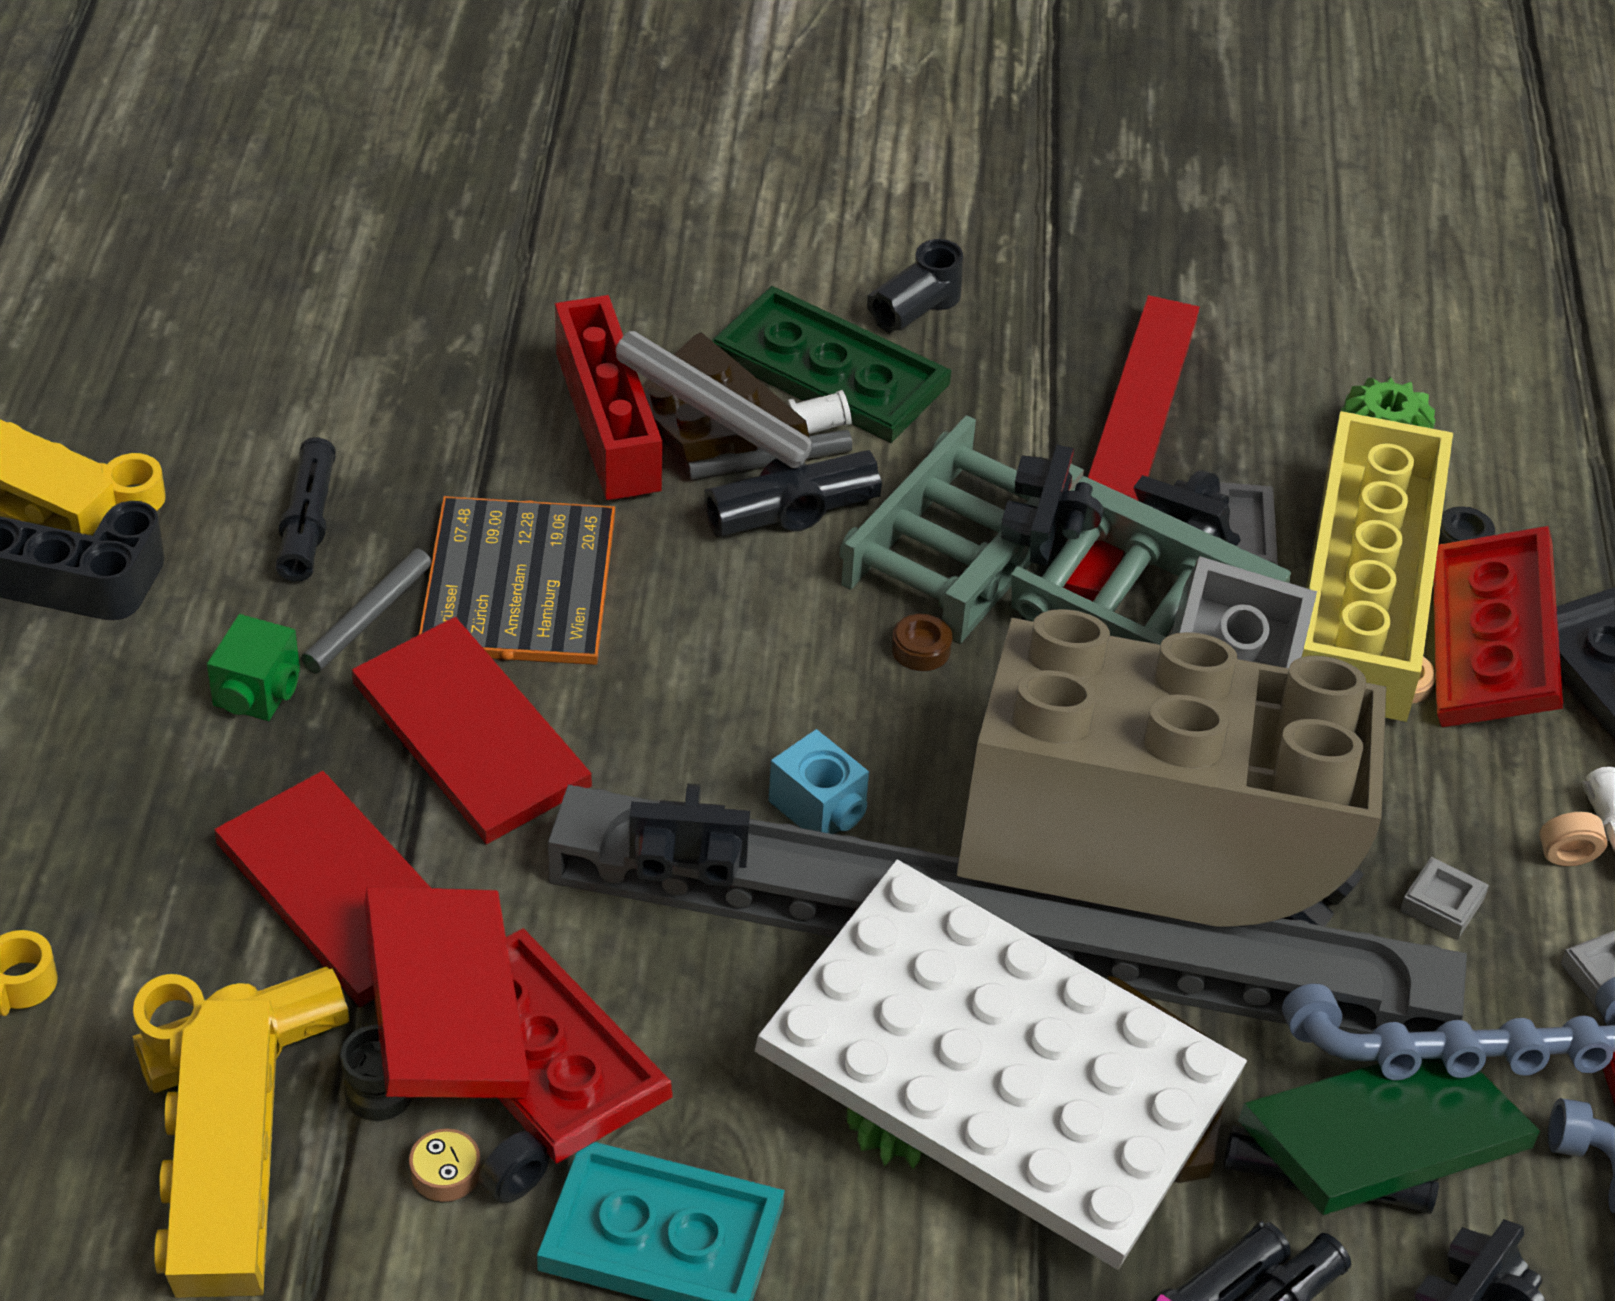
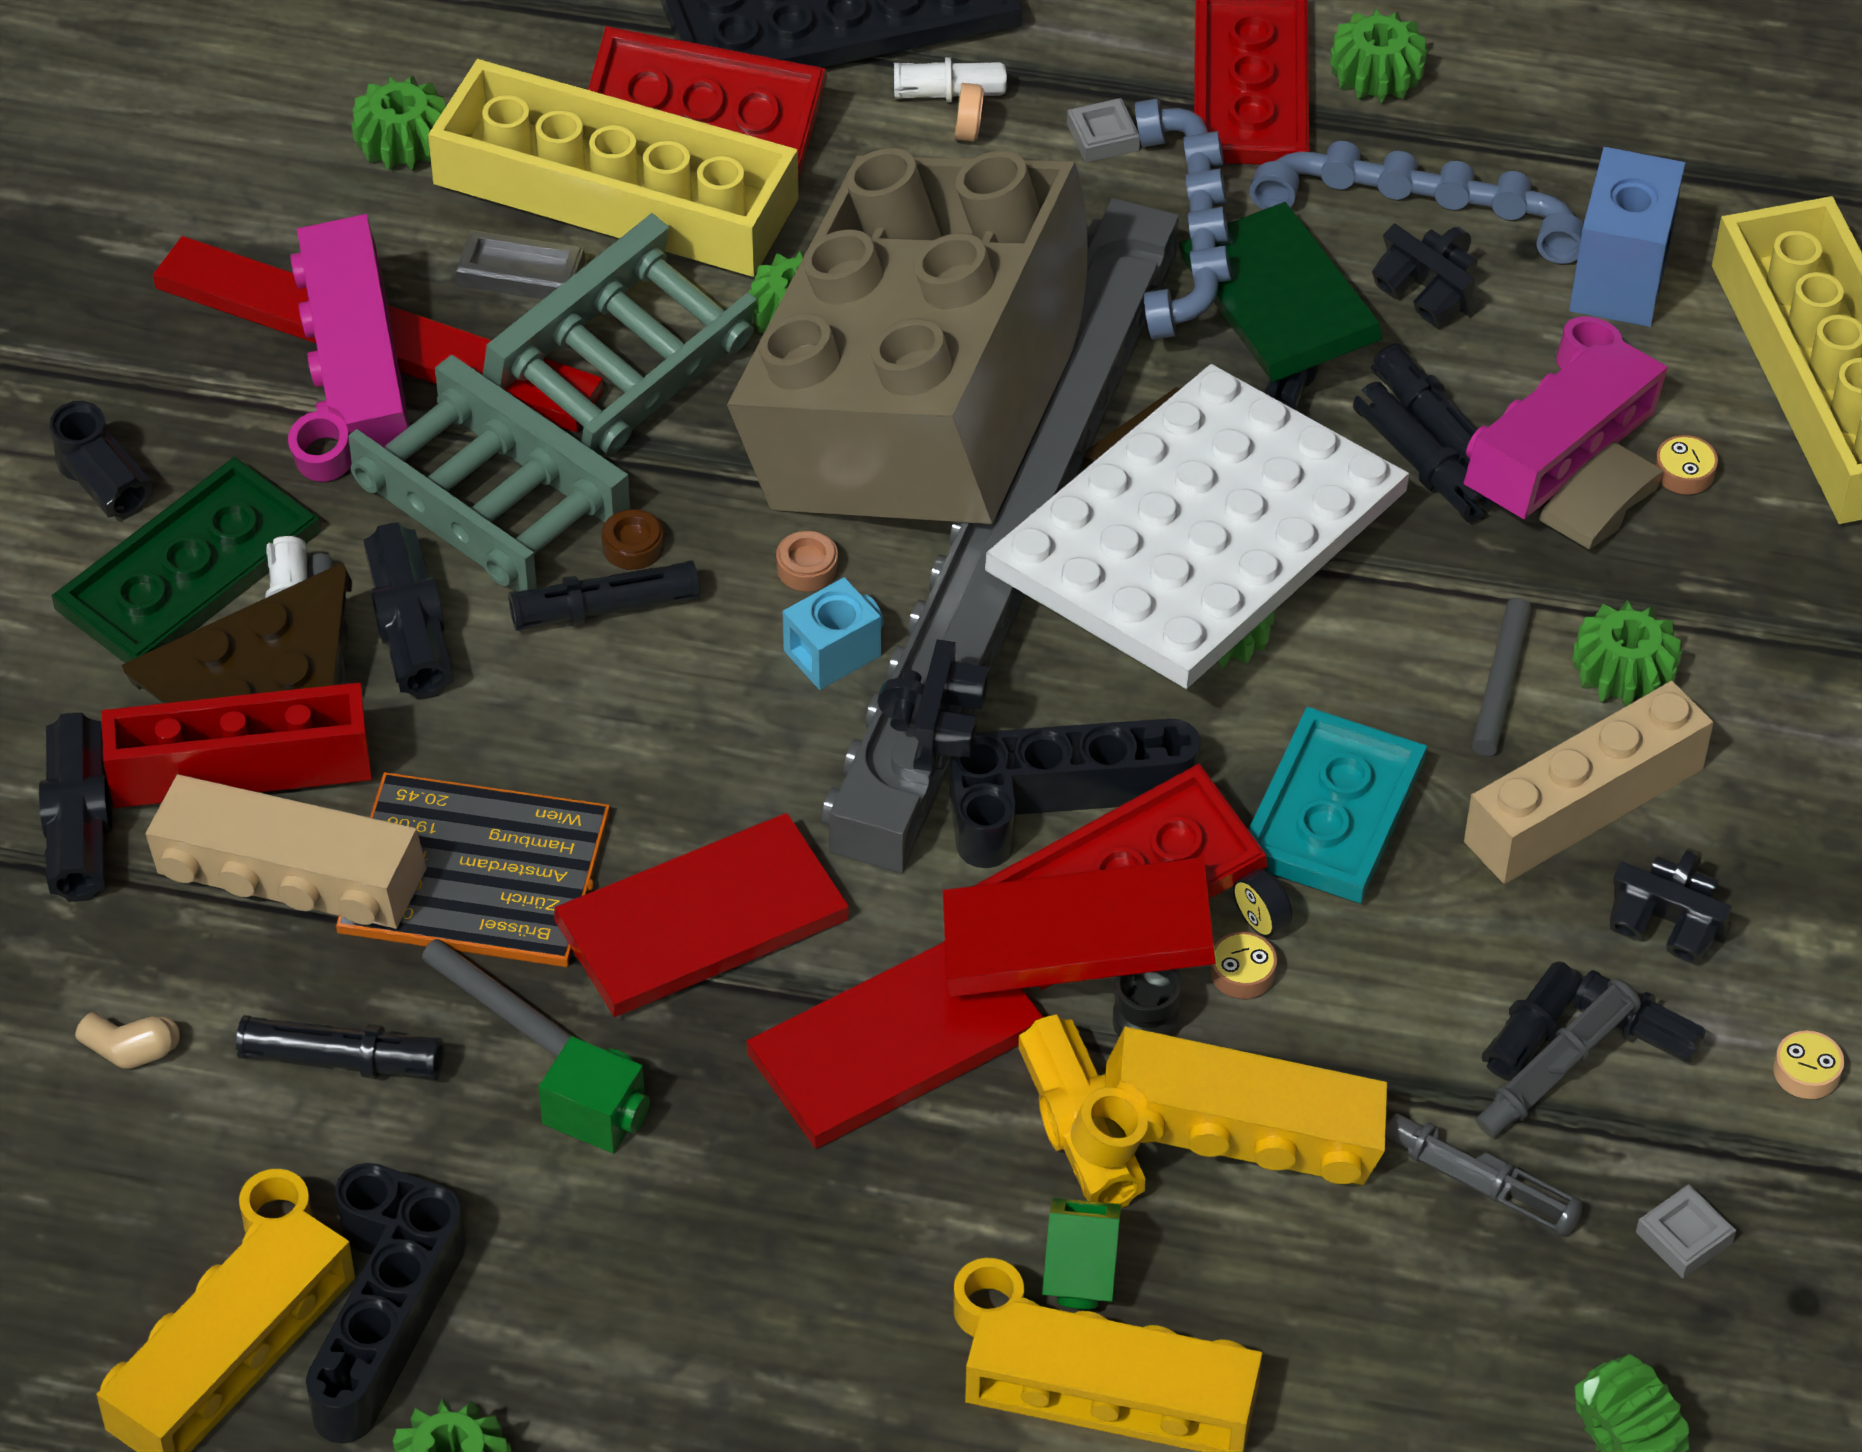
camera: 80 degrees left, 5 degrees up
light grey axle [615,331,812,468] -> none
black hips [1001,445,1104,566] -> none
black hips [1133,470,1241,546] -> none
light grey slope [1171,556,1317,668] -> none
none -> black piece [39,713,112,902]
none -> tan arm [75,1012,180,1069]
none -> tan brick [145,774,426,929]
none -> dark pink hinge [288,214,410,482]
none -> black pin [508,560,700,631]
none -> nougat tile [776,531,838,592]
none -> black beam [950,718,1201,868]
none -> green brick [1042,1198,1122,1309]

